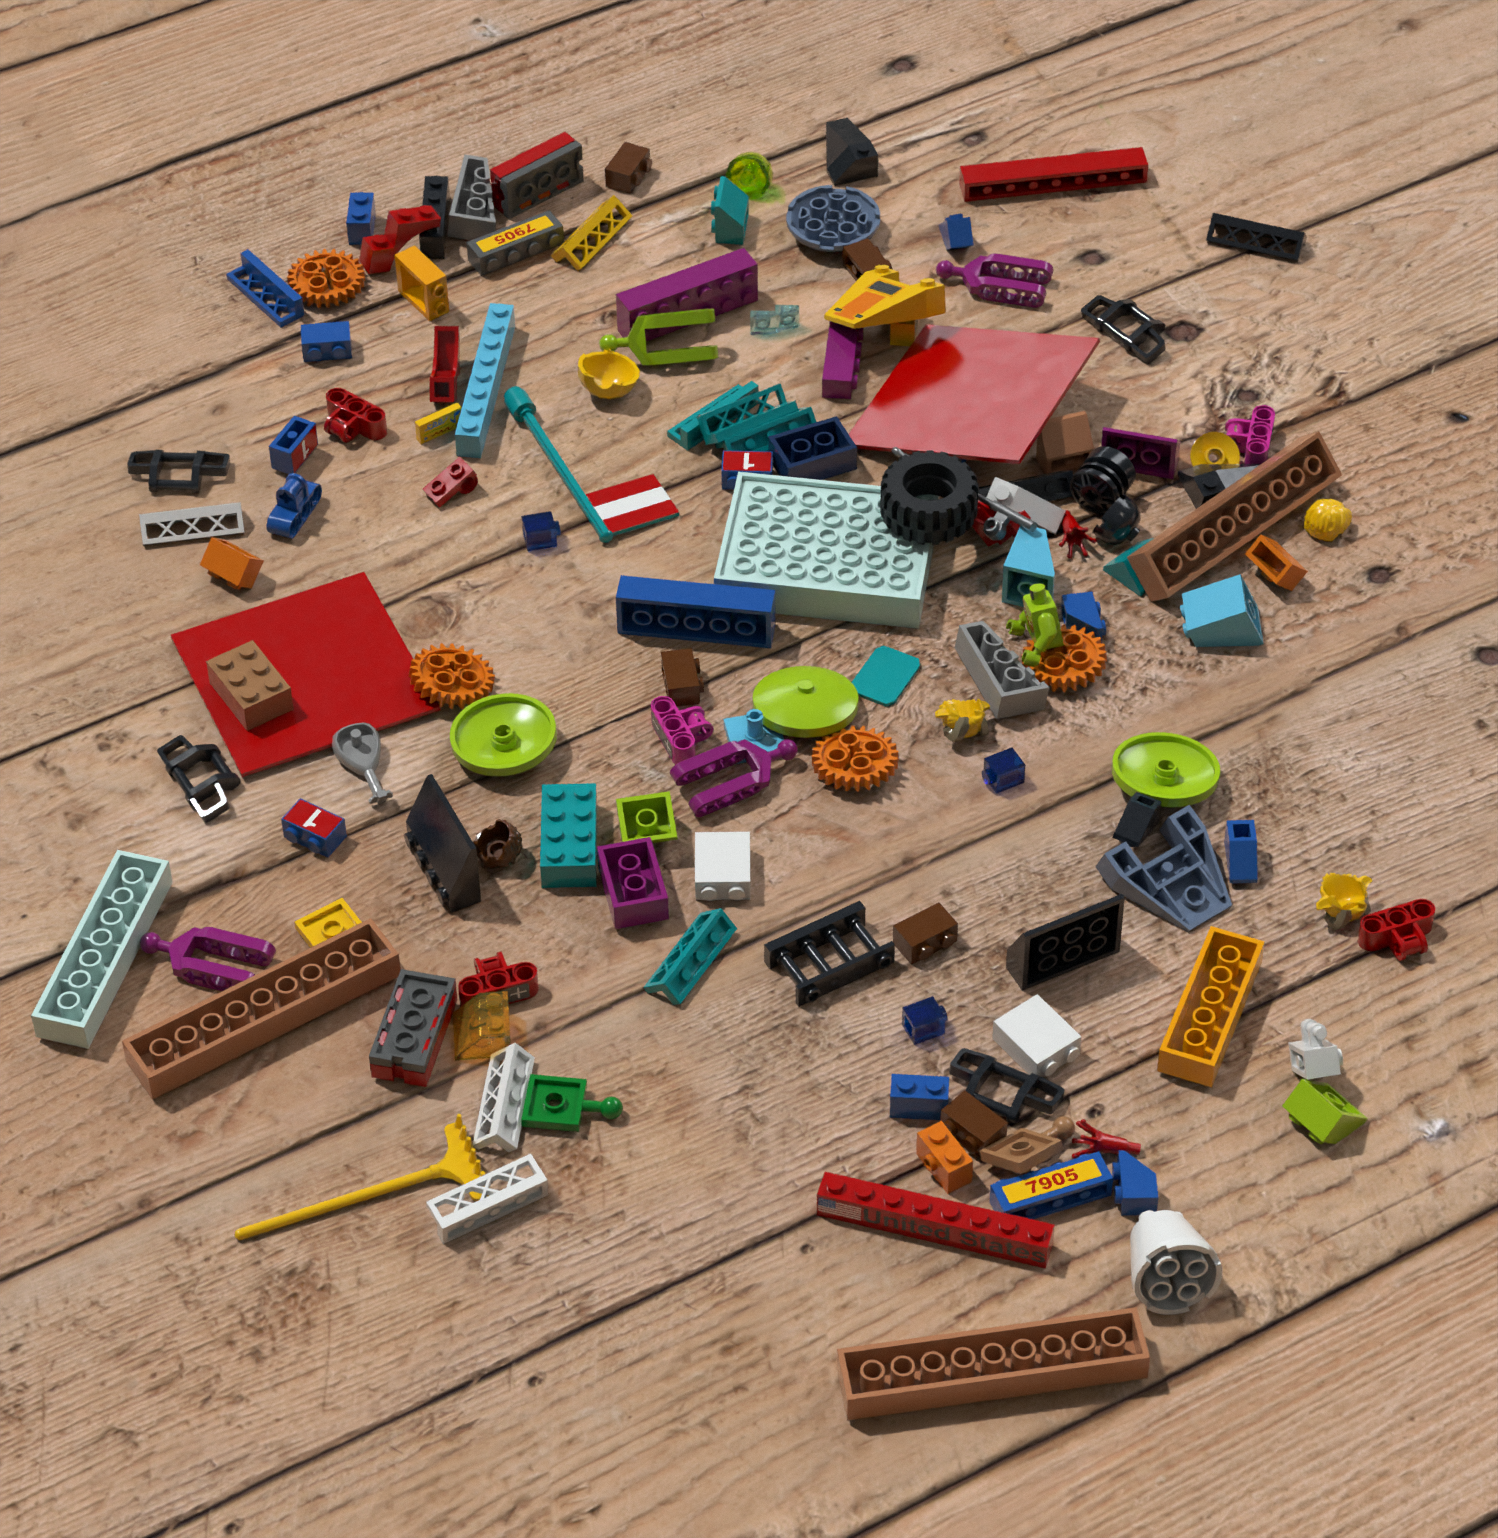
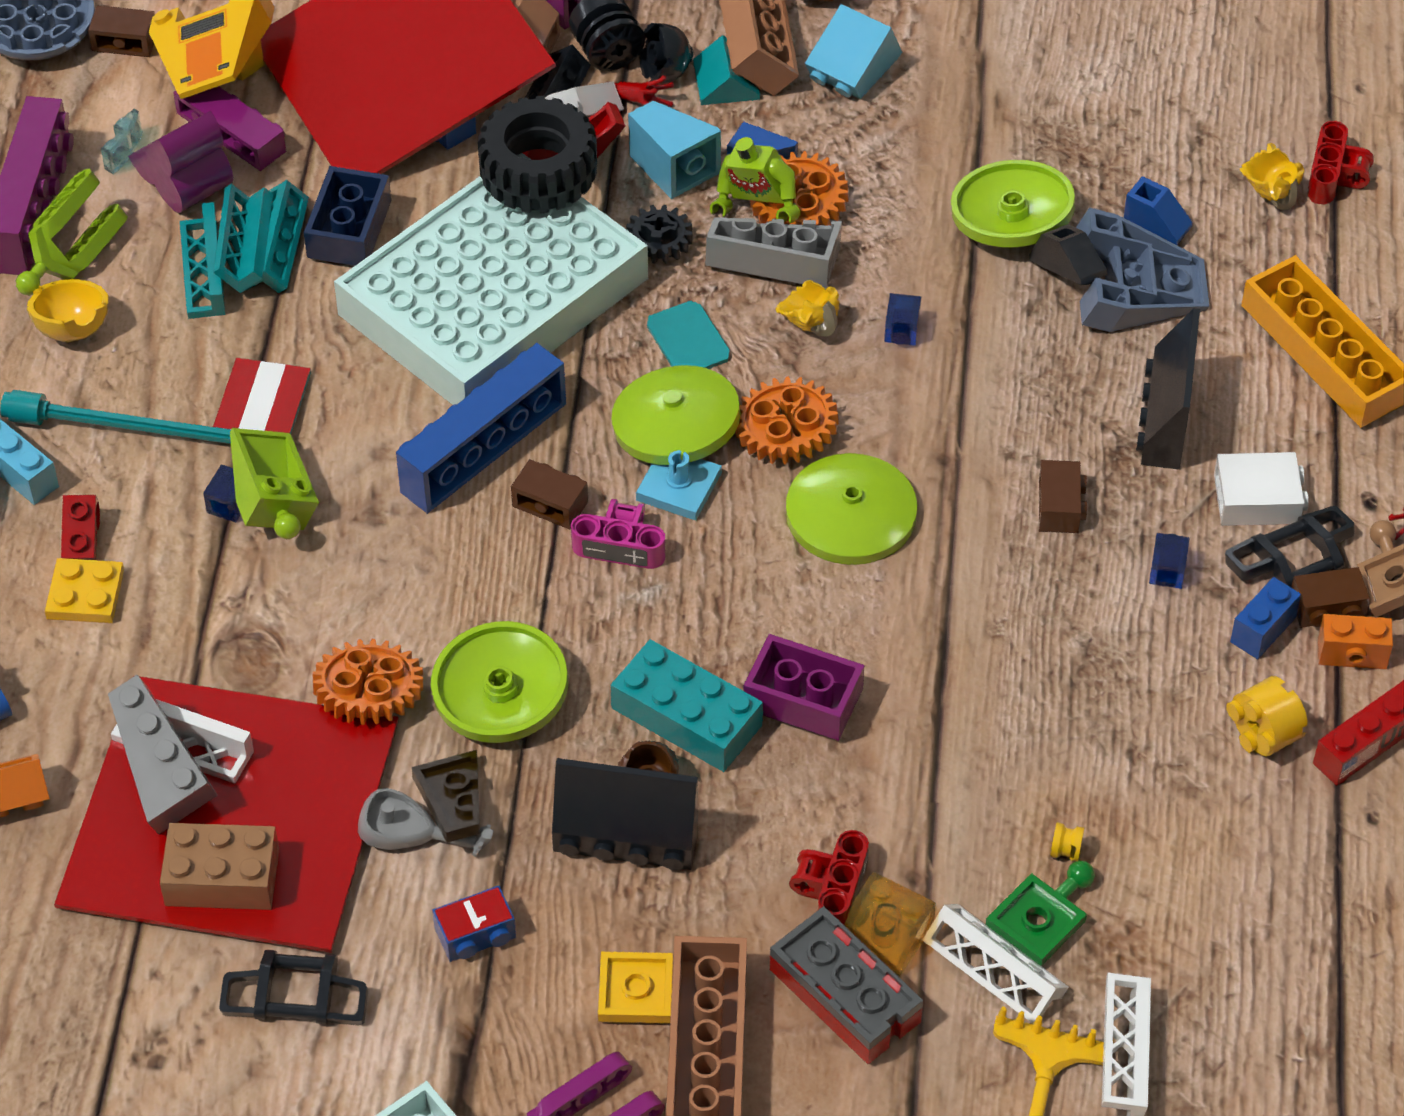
camera: 55 degrees left, 5 degrees up
lime slope [616,791,678,843] -> none
teal fence [643,908,737,1005] -> none
magenta piece [670,739,798,817] -> none
white brick [695,832,750,901] -> none
brick [721,450,773,490] -> none
black fence [764,901,895,1007] -> none
flat silver piece [891,447,1037,540] -> none
none -> yellow plate [45,558,124,623]
none -> light grey wedge [108,675,217,834]
none -> white fence [111,699,254,784]
none -> magenta brick [128,111,234,213]
none -> lime slope [230,428,319,539]
none -> dark brown wing [412,750,480,843]
none -> black gear [626,205,693,264]
none -> lime dish [786,453,917,565]
none -> yellow wheel [1050,822,1084,862]
none -> yellow brick [1226,676,1308,756]

